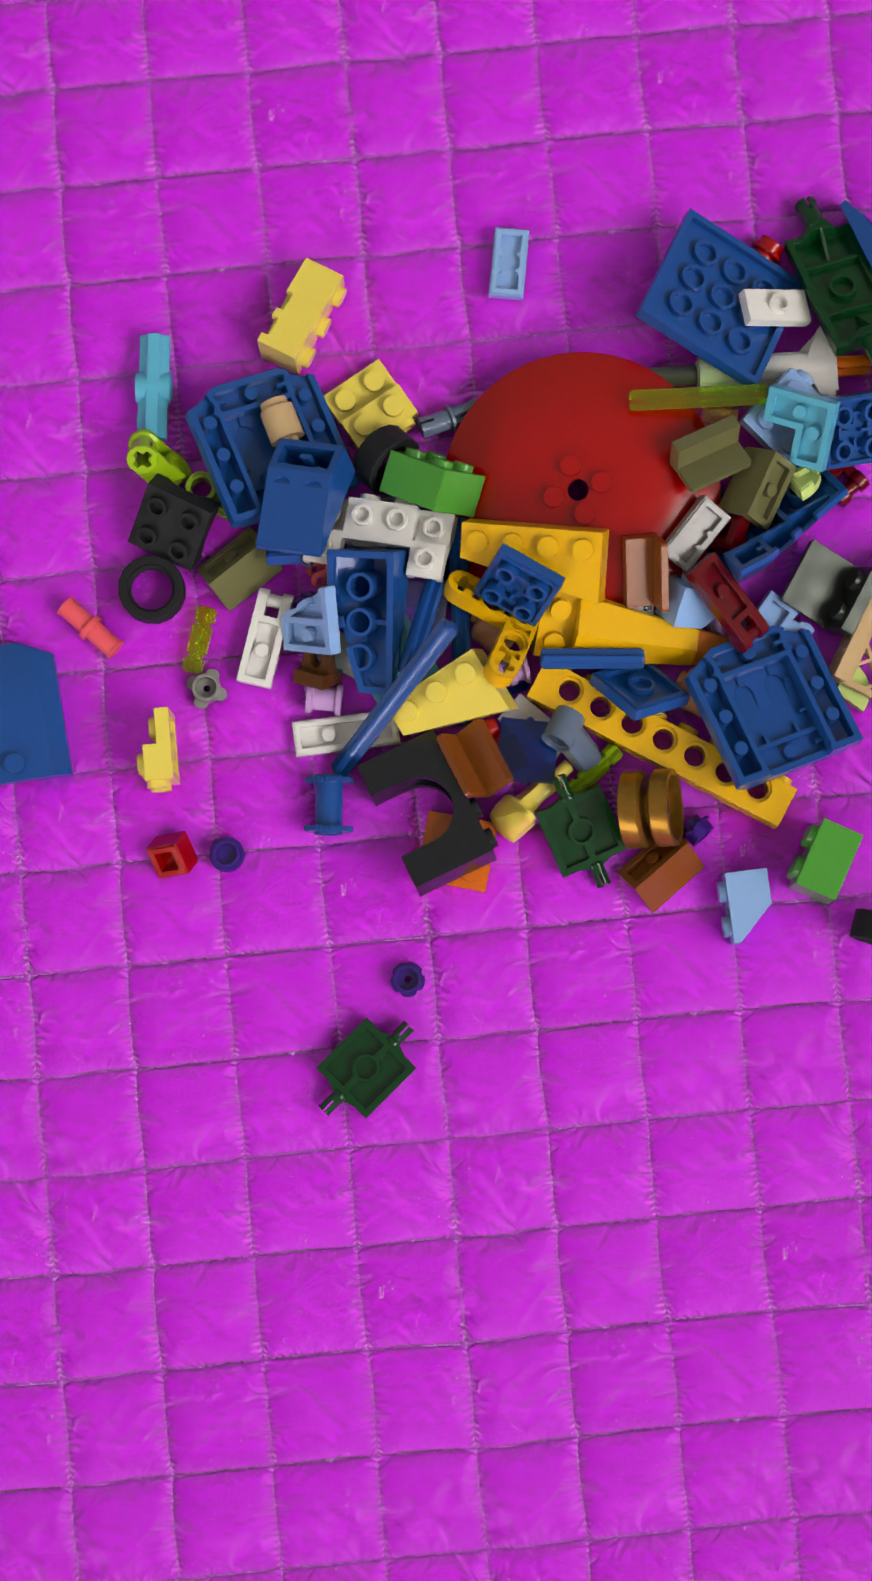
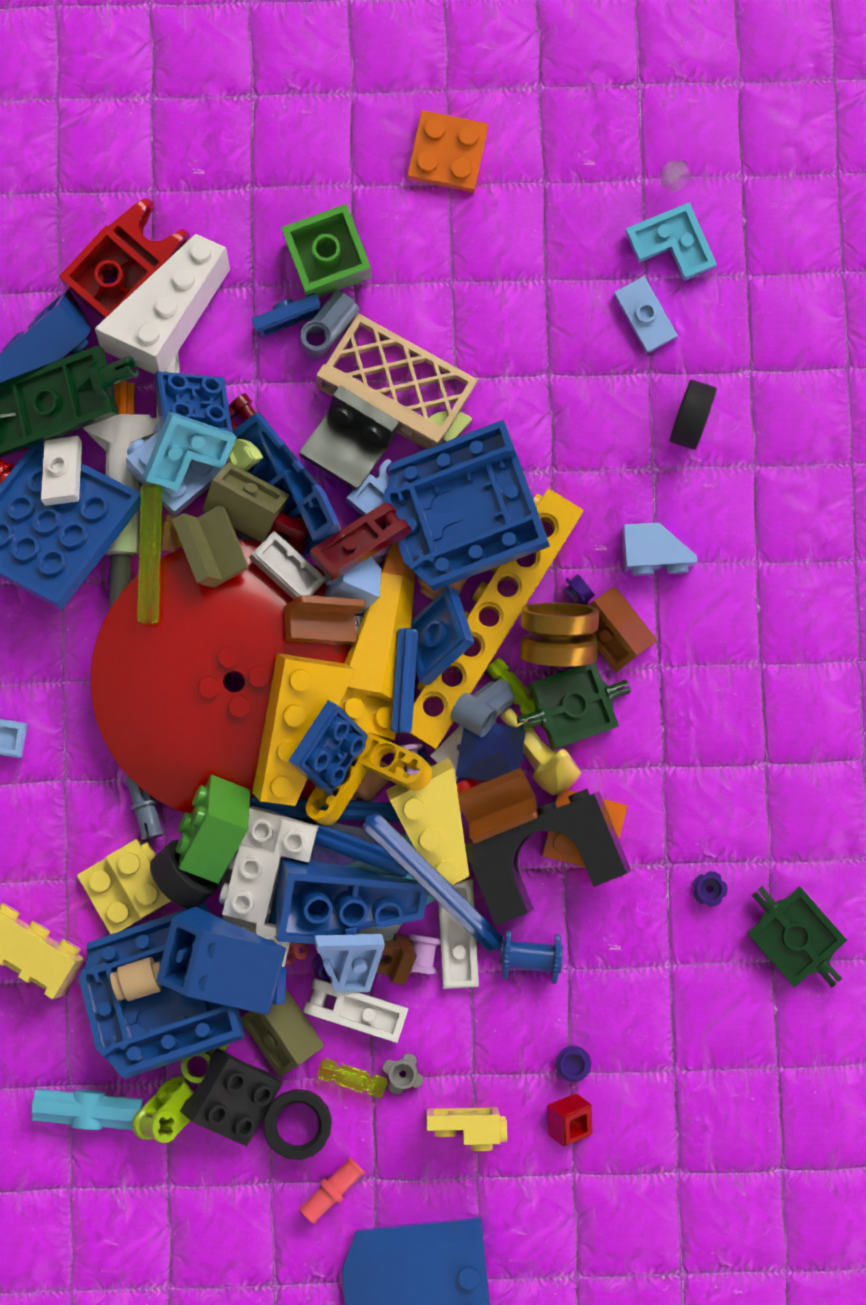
camera: 90 degrees left, 0 degrees up
bright green brick [785,818,864,905] -> none

